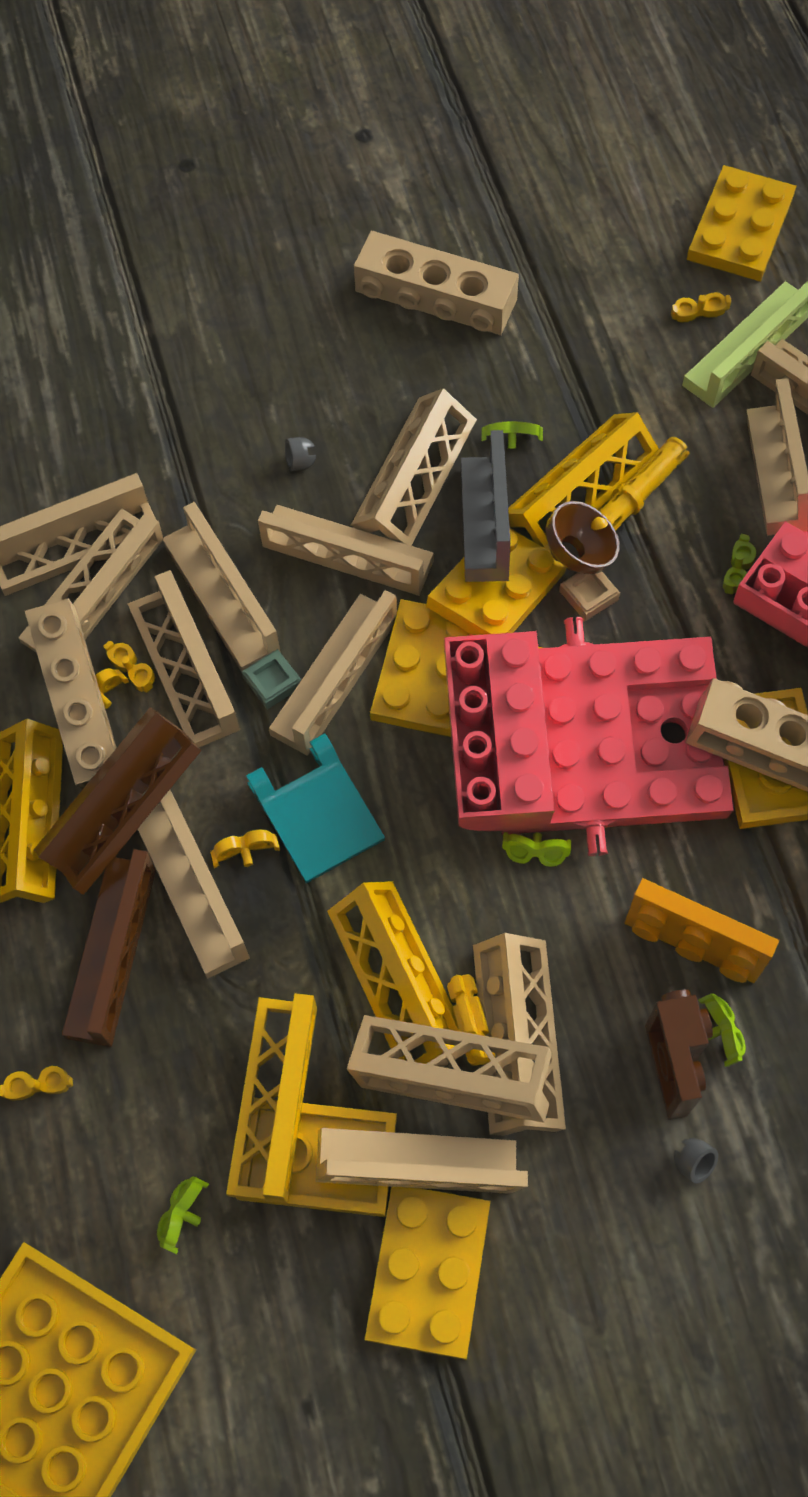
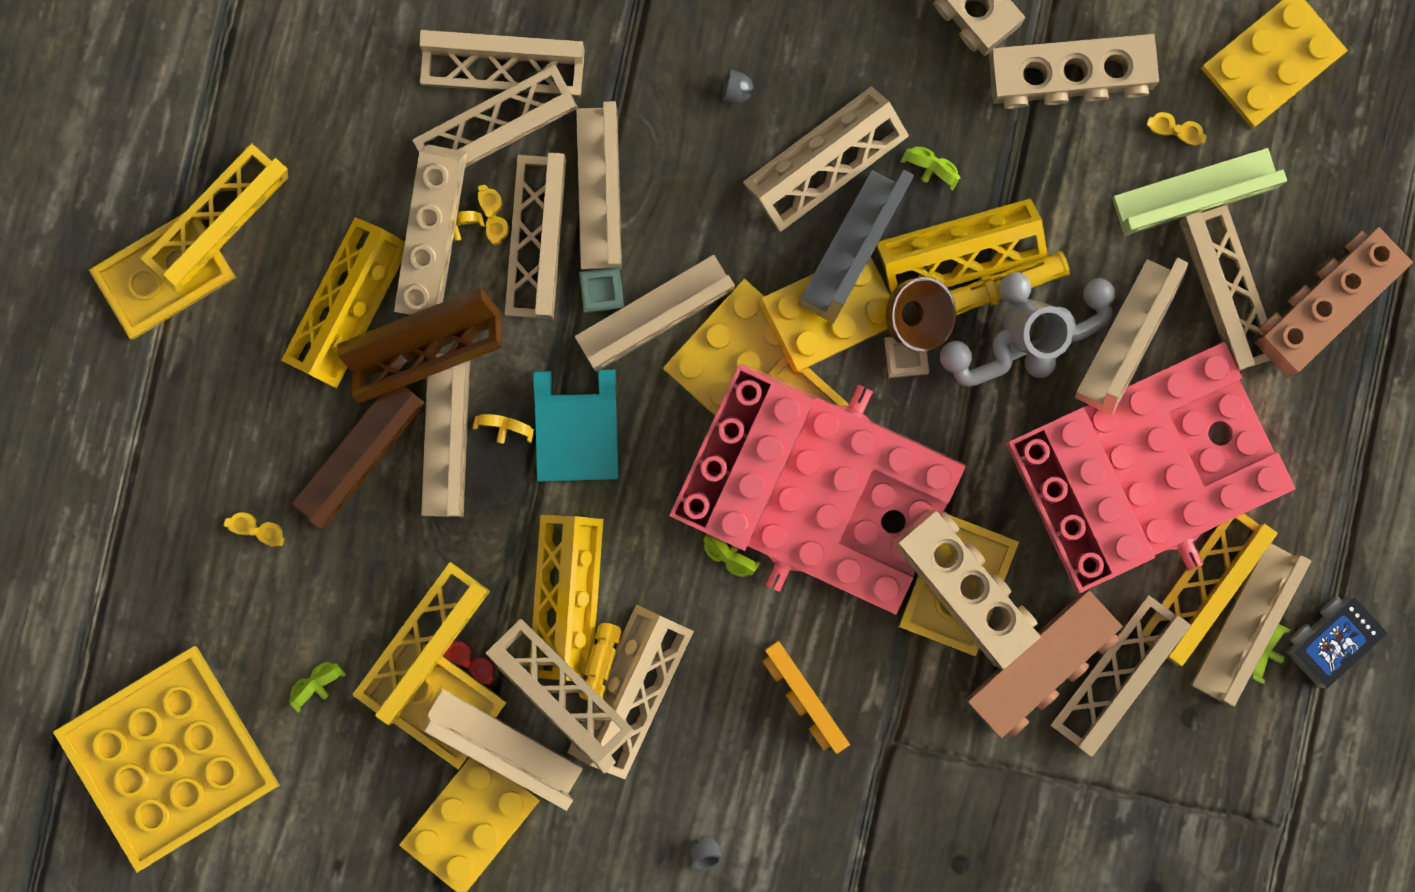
camera: 30 degrees right, 20 degrees up
tan fence [258,505,434,596] -> none
yellow piece [591,517,608,530] -> none
reddish brown plate [645,989,713,1120] -> none
lime piece [698,993,746,1067] -> none
lime piece [723,534,756,594] -> none
none -> red piece [444,641,495,685]
none -> light grey wheel [940,272,1115,387]
none -> tan brick [989,34,1159,109]

